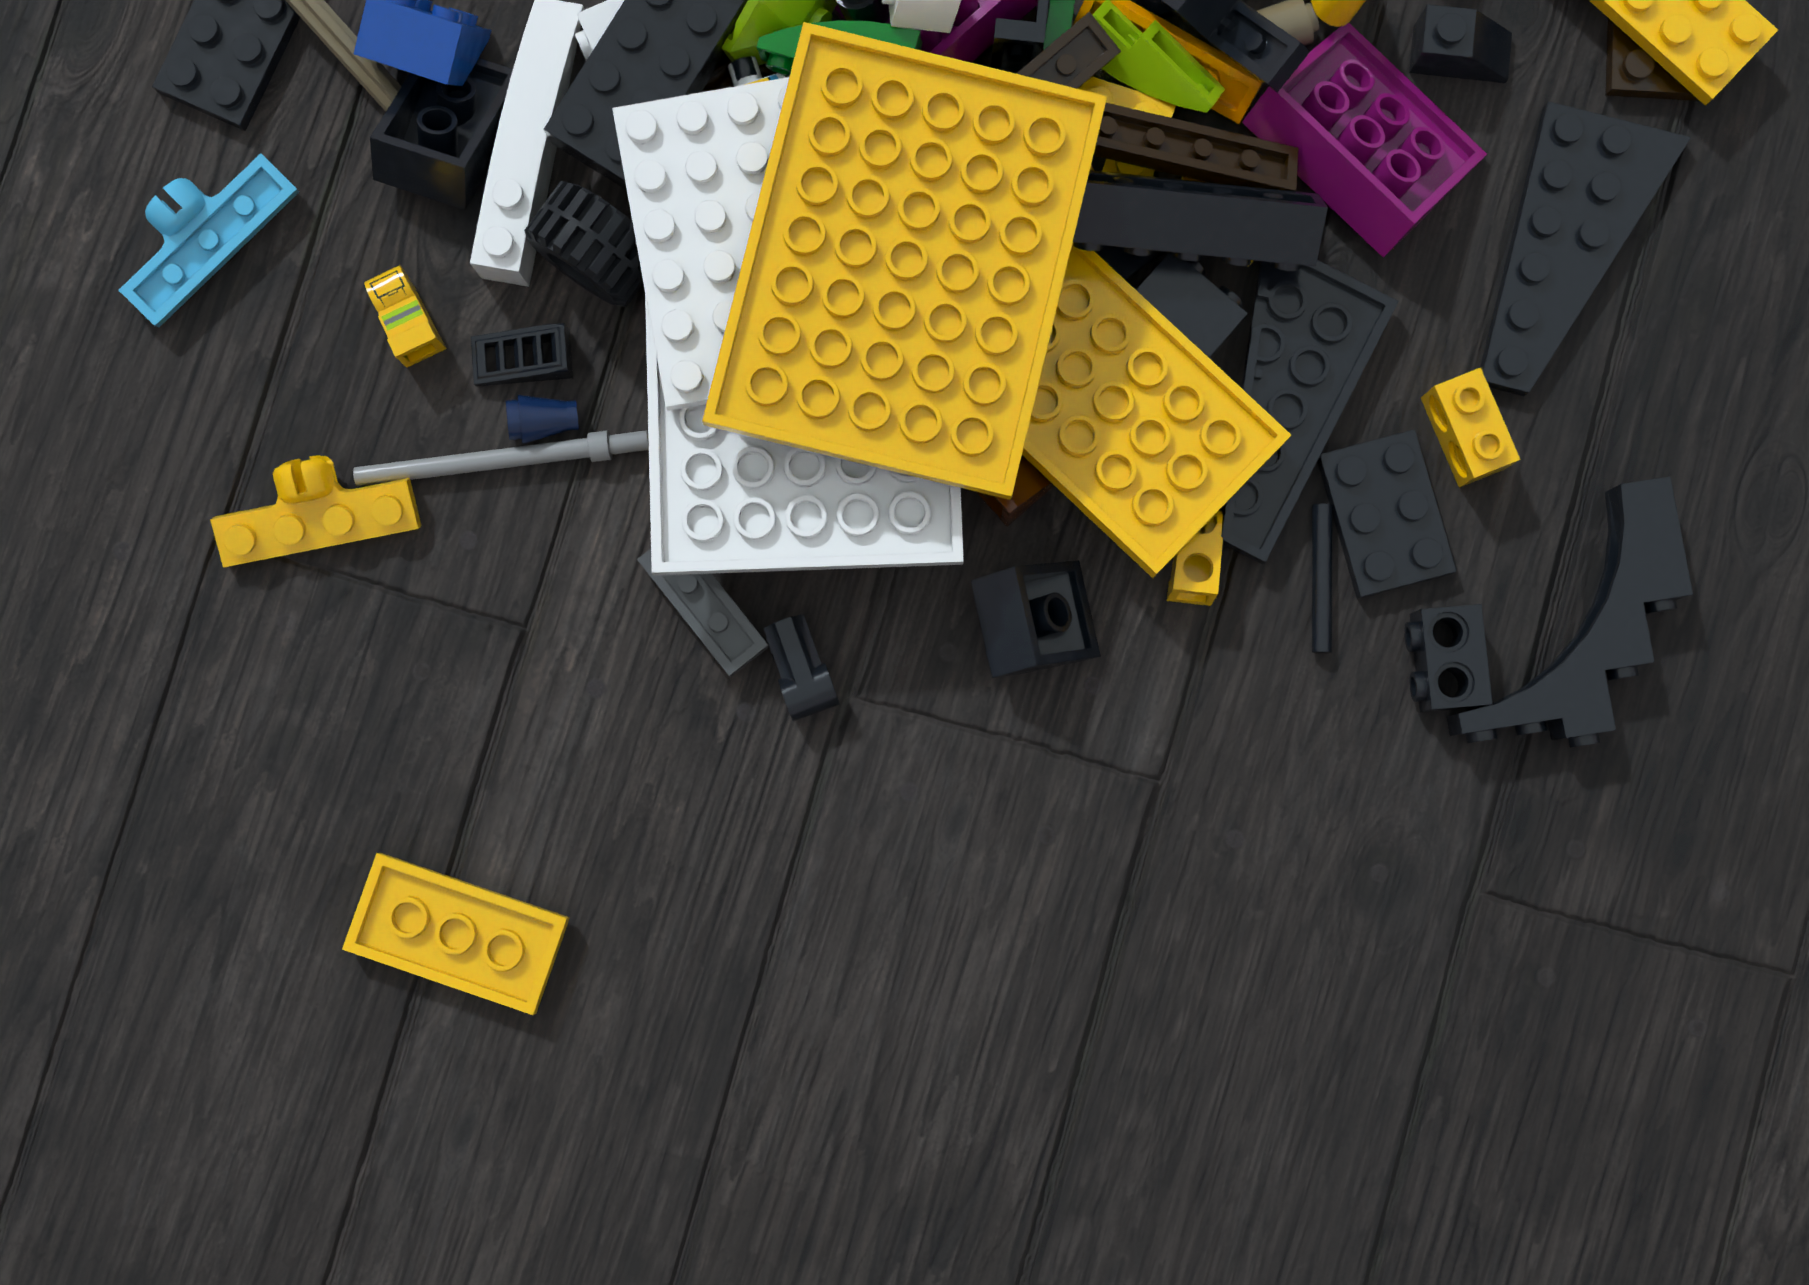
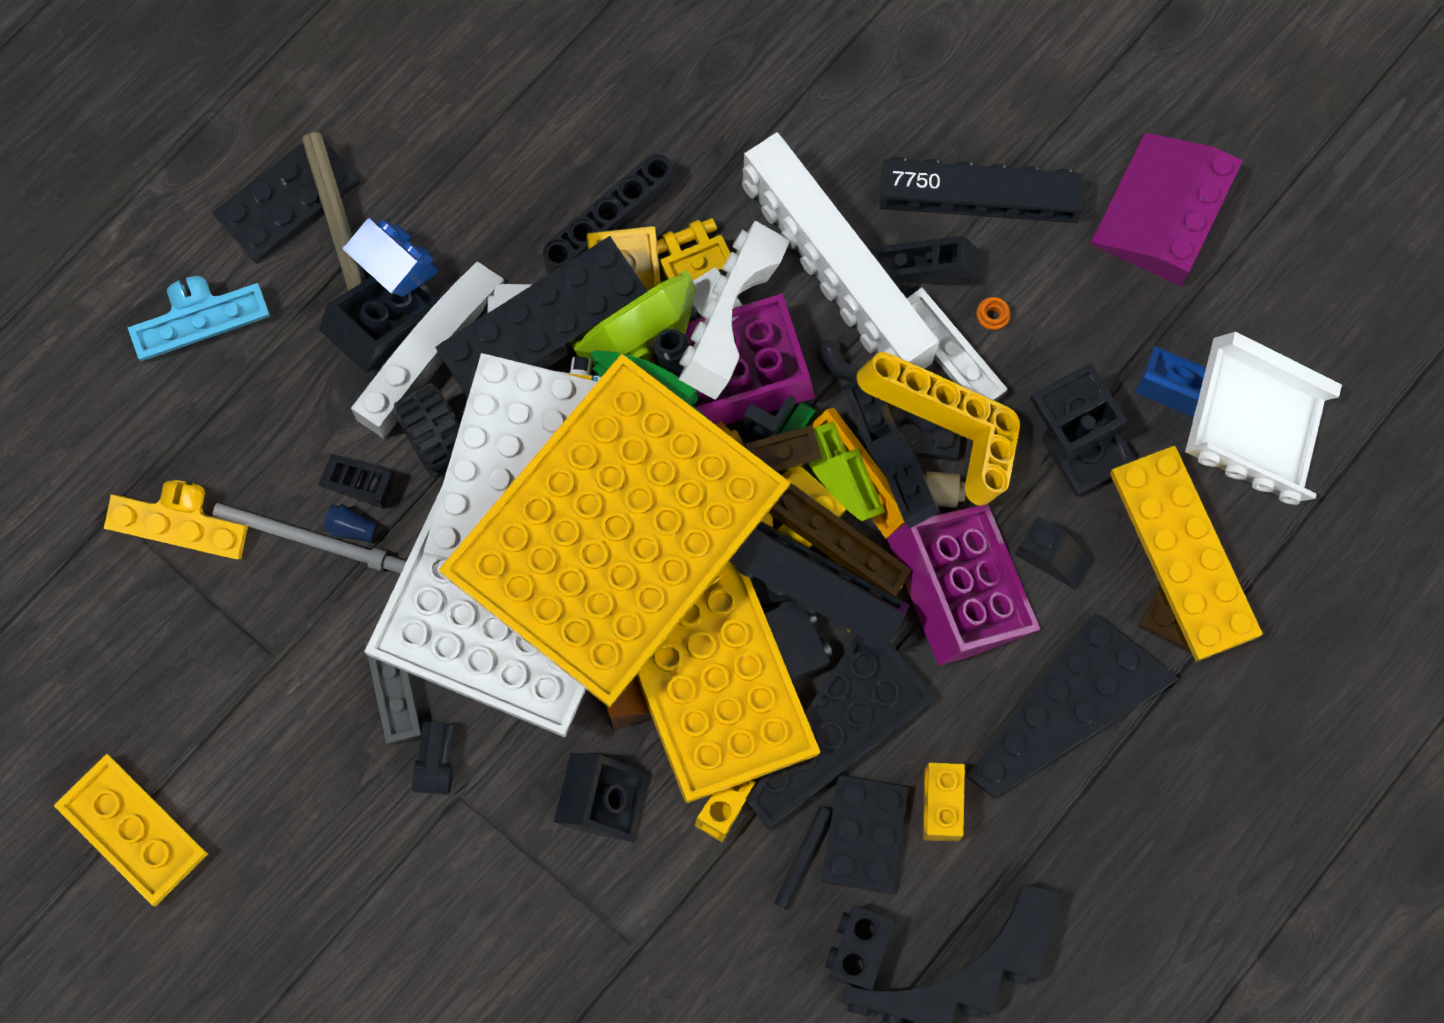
camera: 20 degrees right, 10 degrees down
yellow leg [364,265,446,368] -> none

